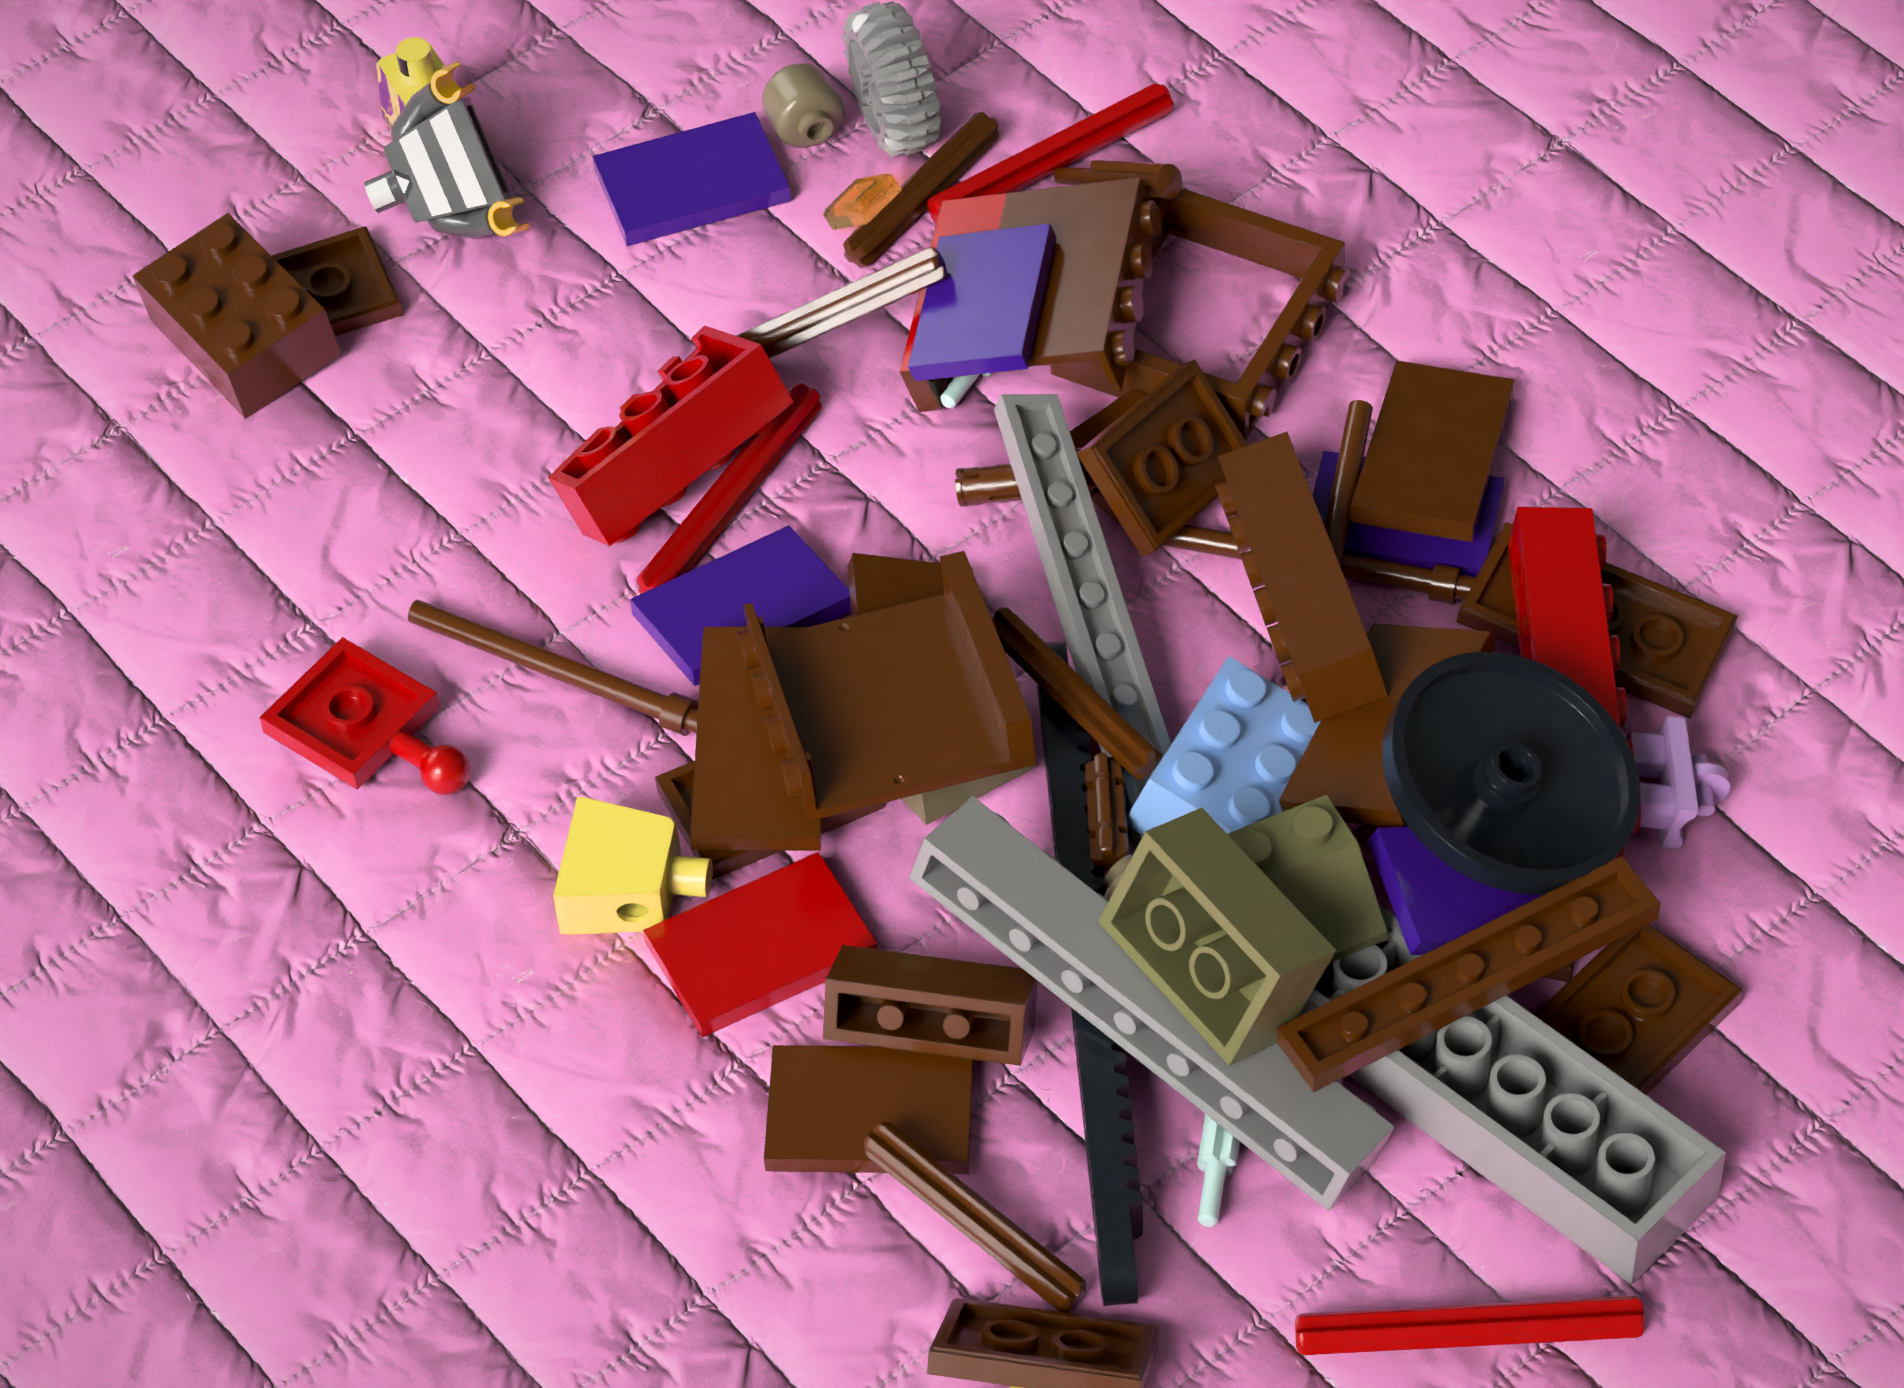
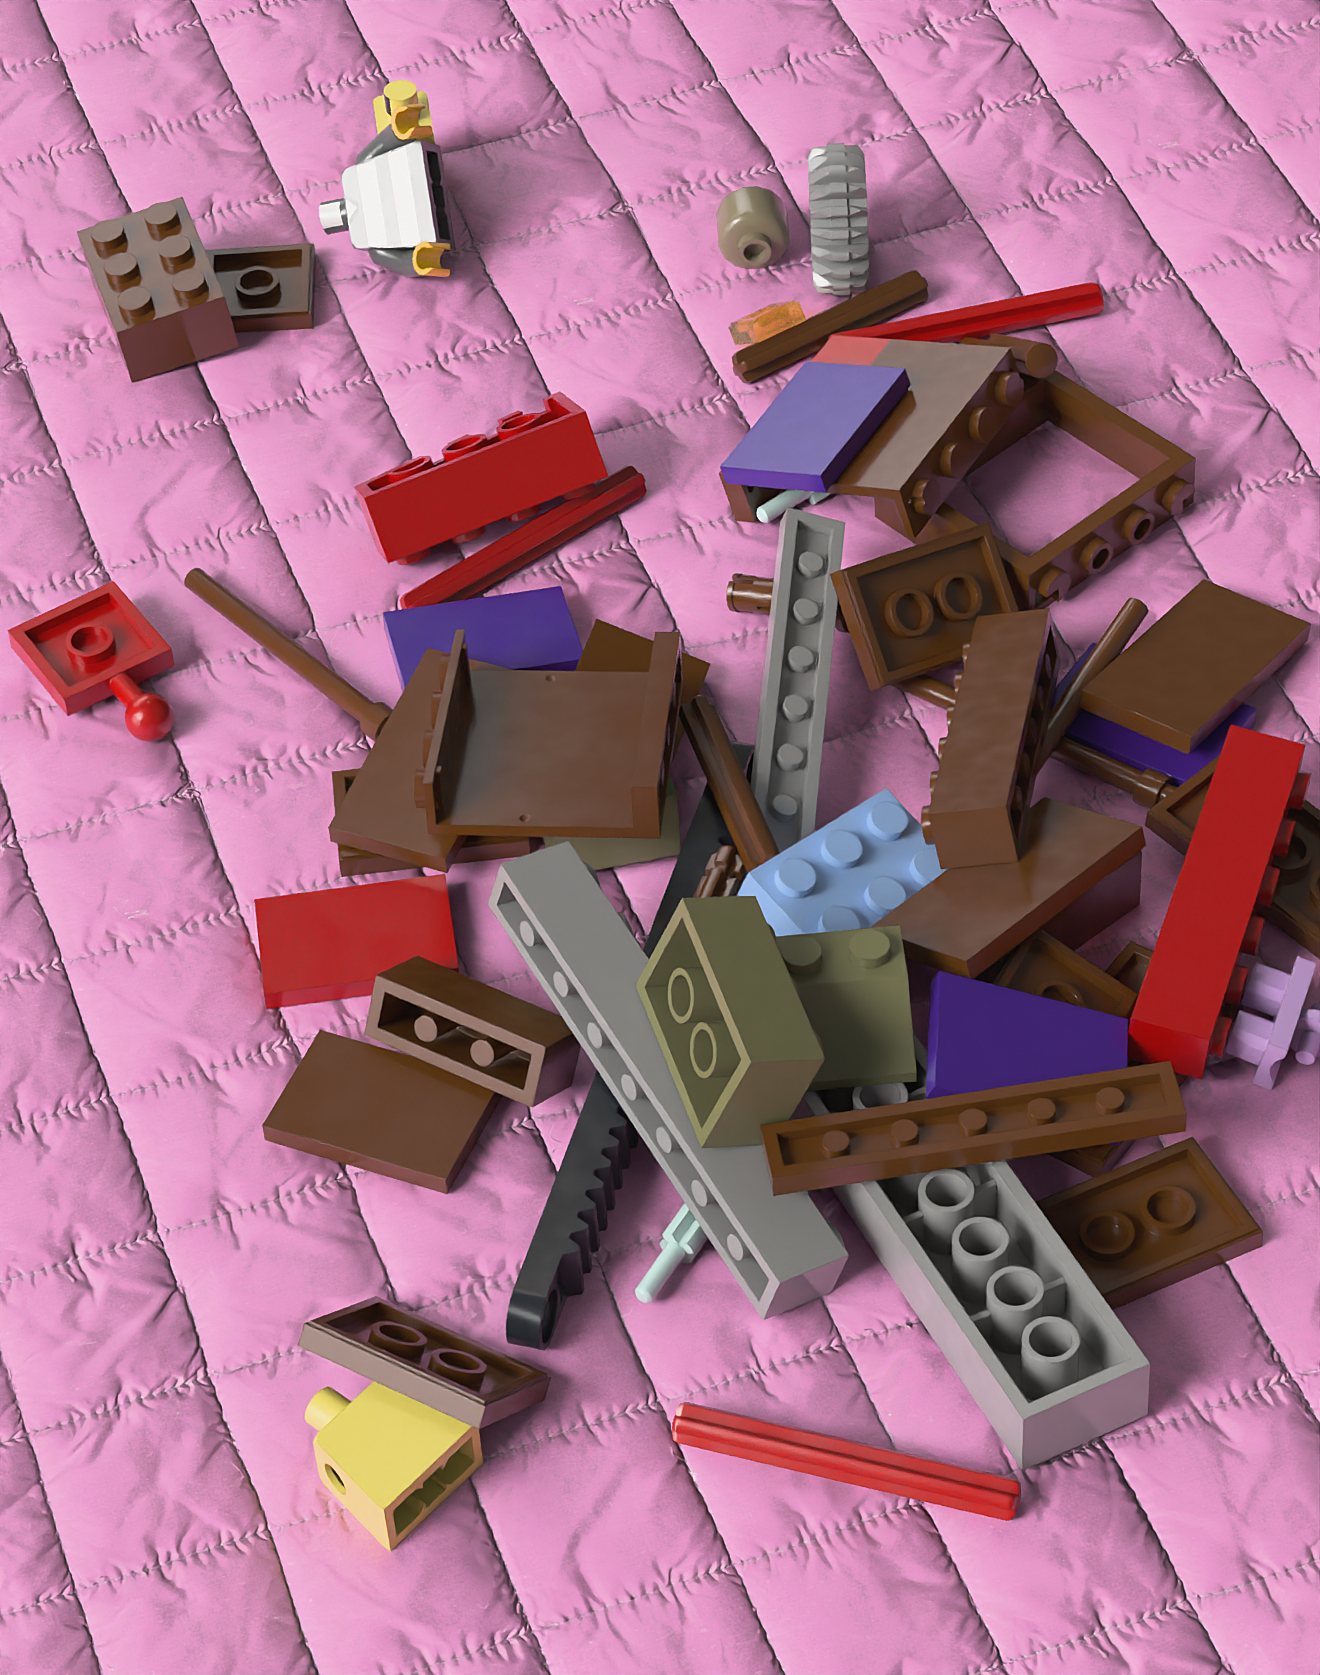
camera: 20 degrees right, 5 degrees down
light yellow torso [553,797,713,935] -> none
dark purple tile [593,112,791,246] -> none
axle [736,247,947,359] -> none
reddish brown axle [863,1121,1086,1313] -> none
black dish [1382,652,1641,895] -> none

